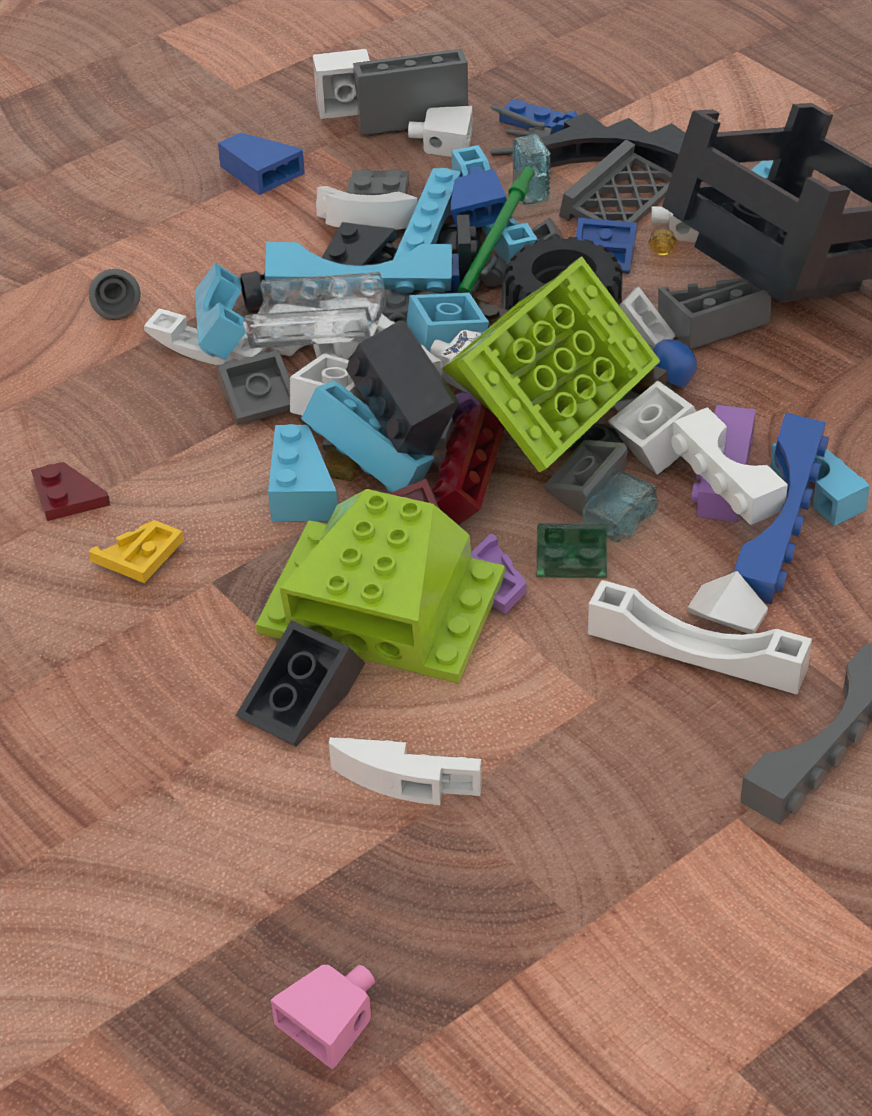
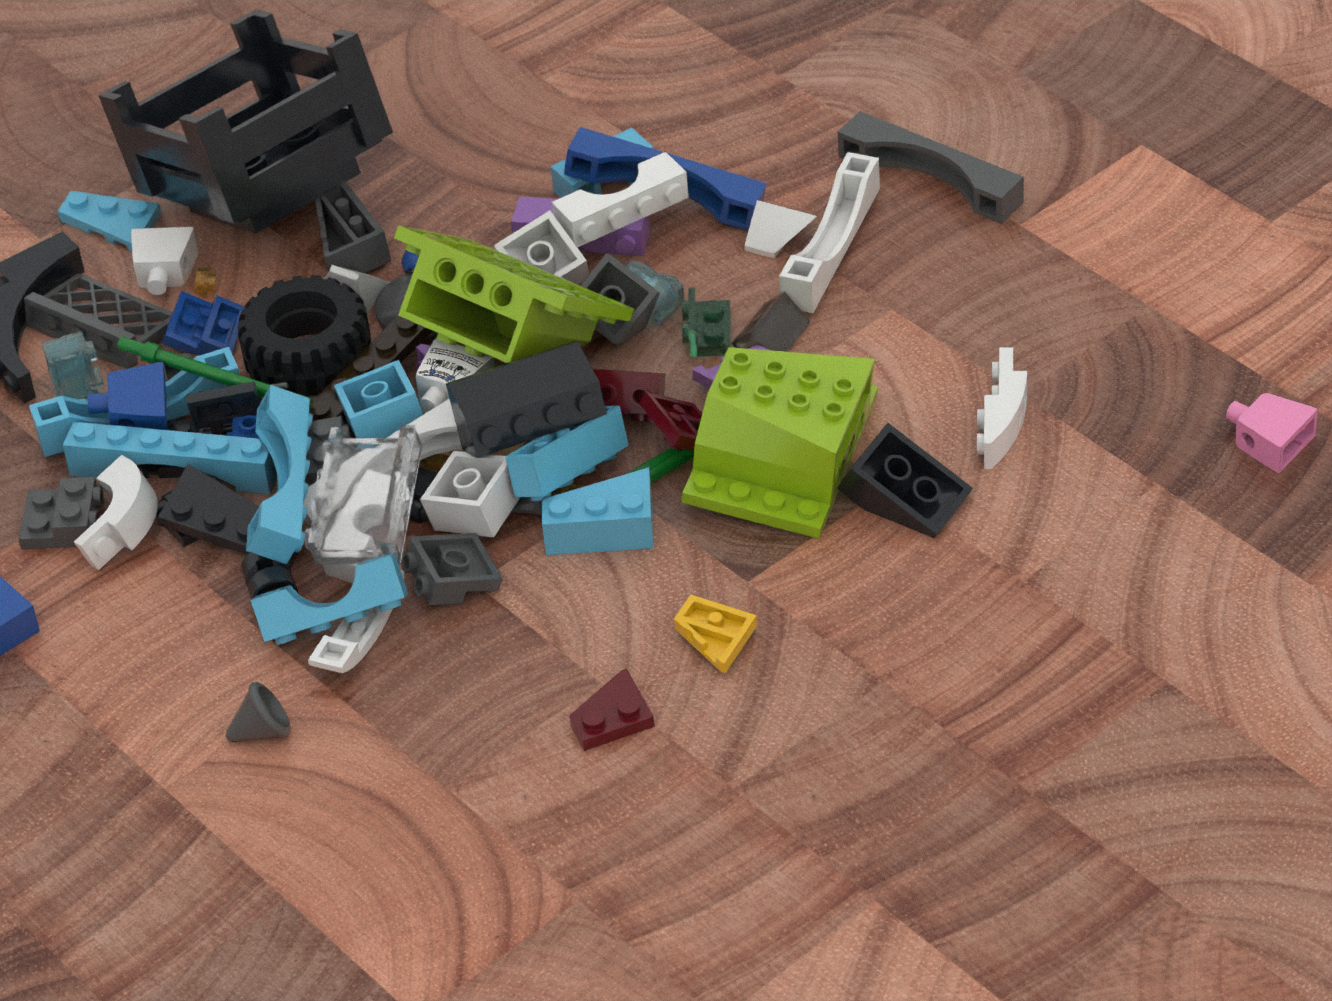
camera: 90 degrees left, 0 degrees up
none -> clear smoke panel [731,291,810,352]

